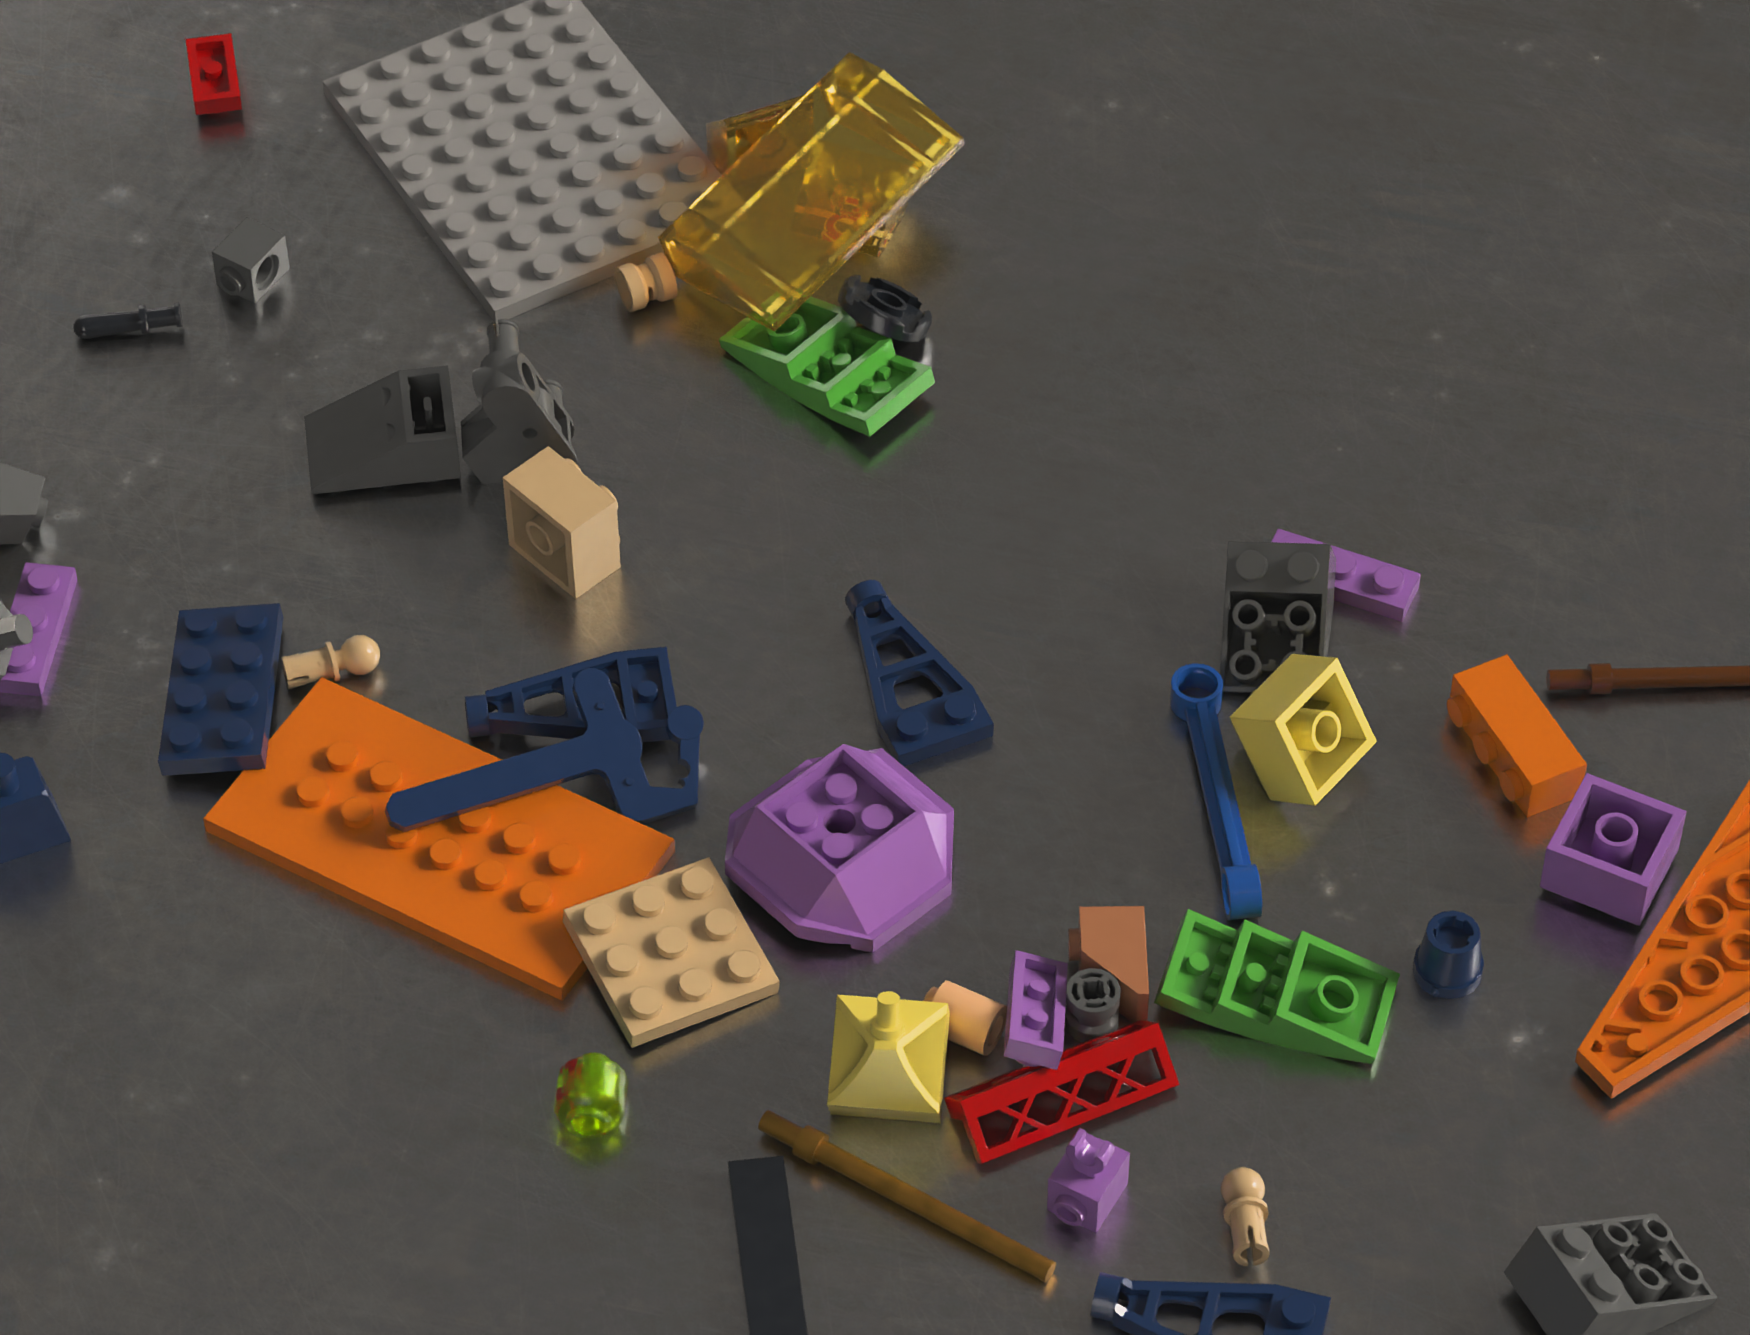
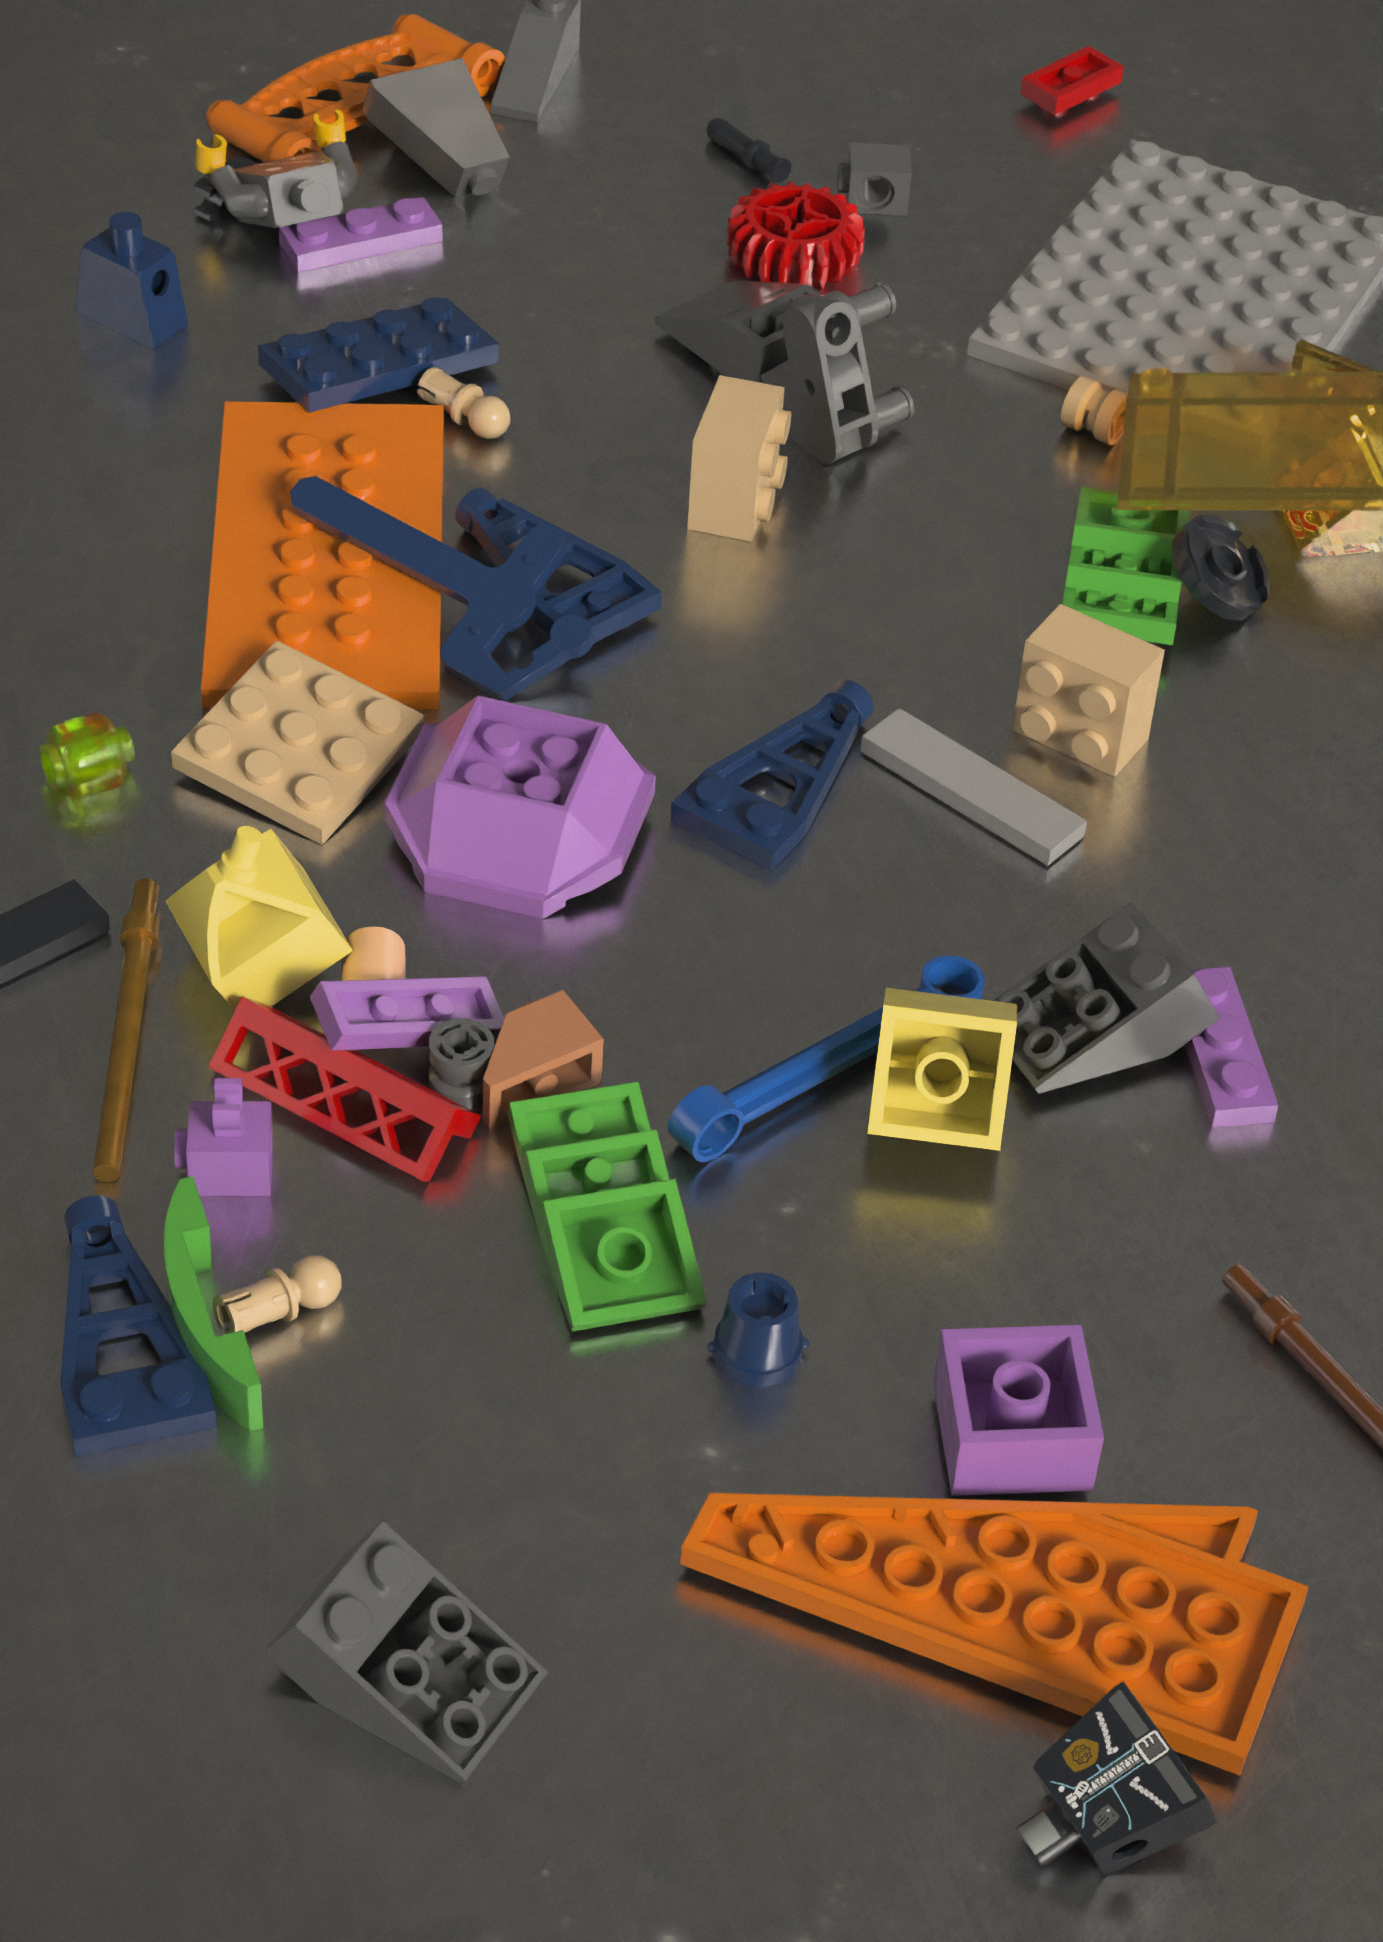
camera: 55 degrees right, 5 degrees down
orange brick [1447,654,1587,818] -> none
none -> bright green slope [164,1176,263,1432]
none -> red gear [726,181,865,290]
none -> light grey tile [860,708,1087,866]
none -> tan brick [1012,604,1165,778]

